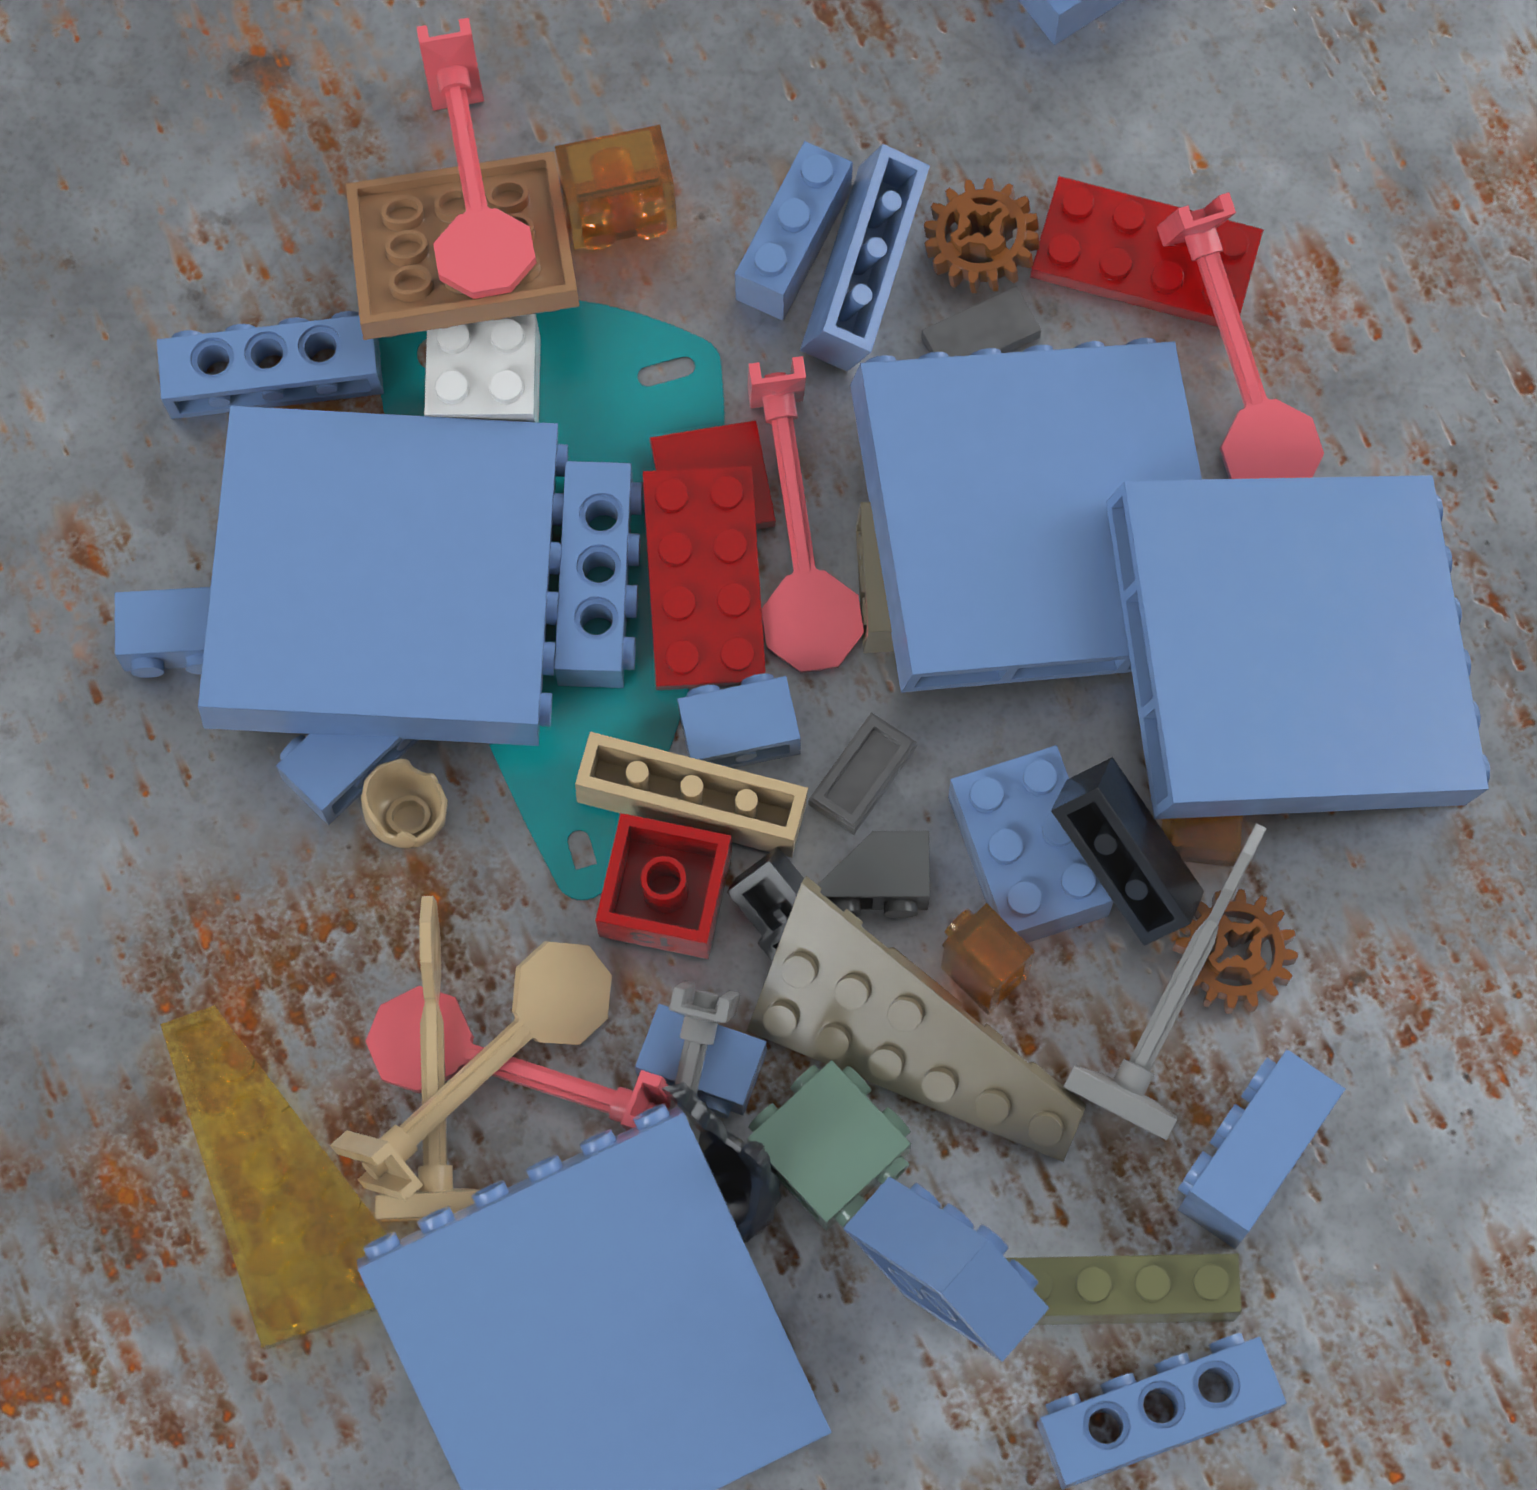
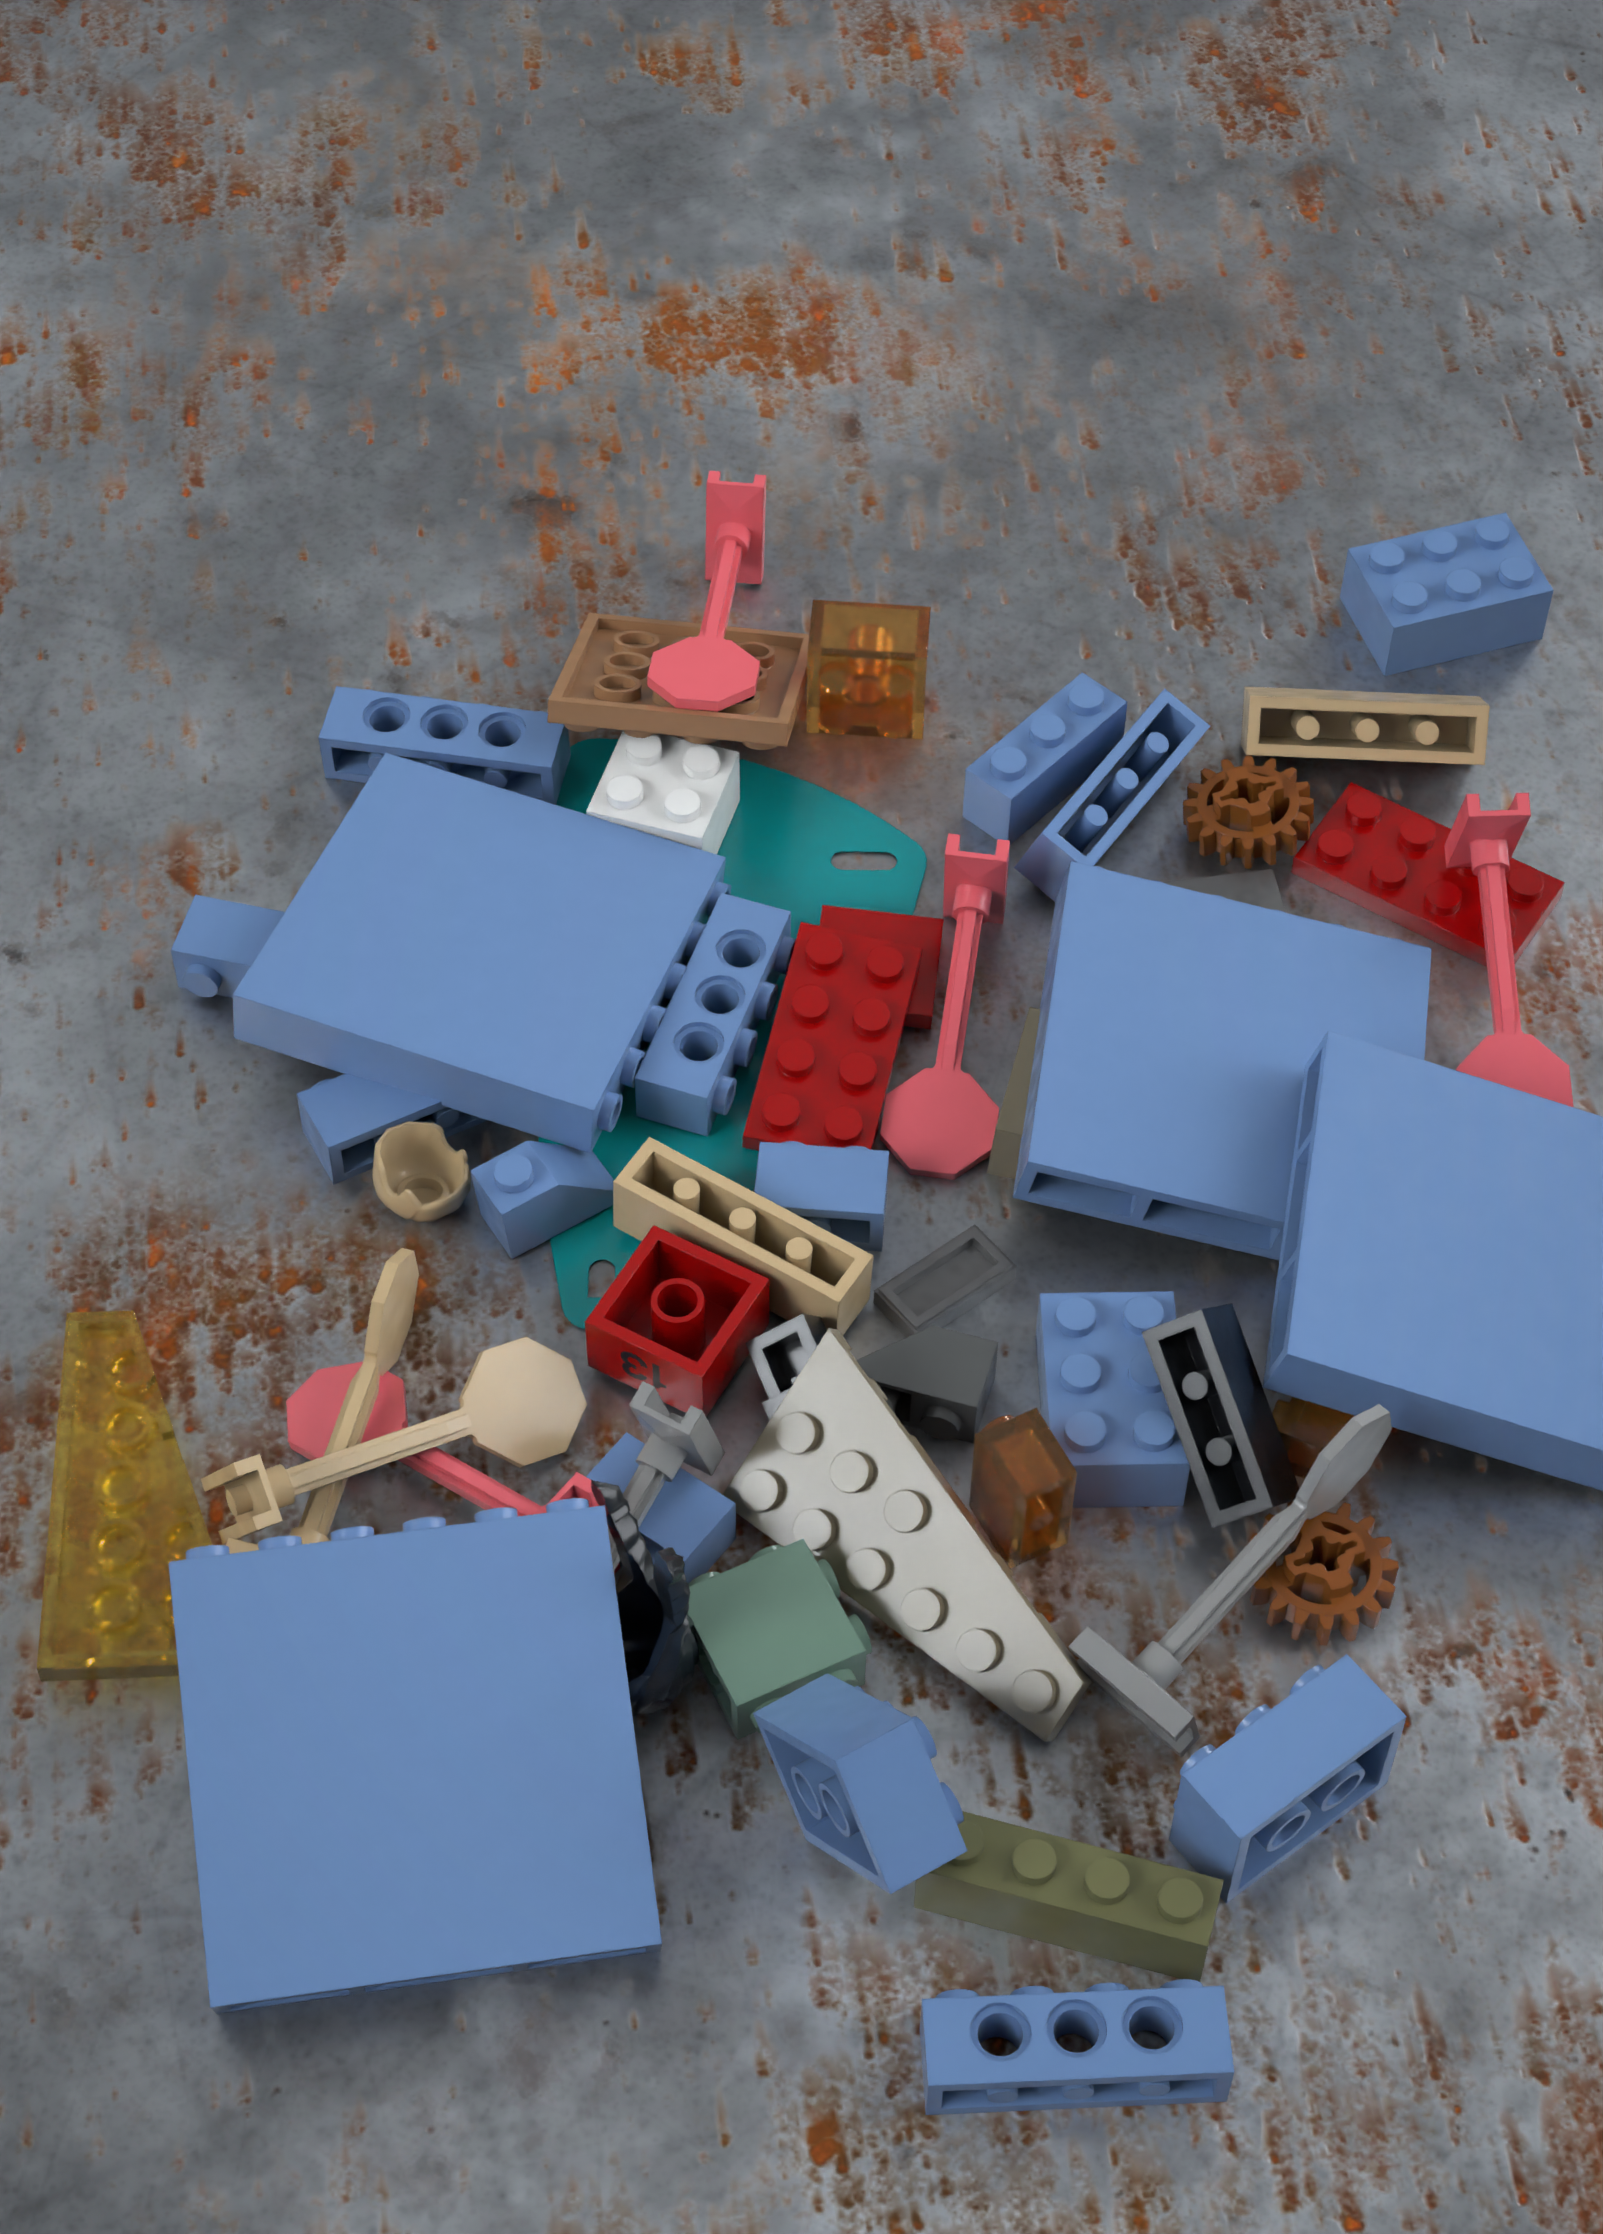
camera: 15 degrees right, 20 degrees down
none -> medium blue slope [470,1141,614,1259]
none -> tan brick [1240,686,1490,765]

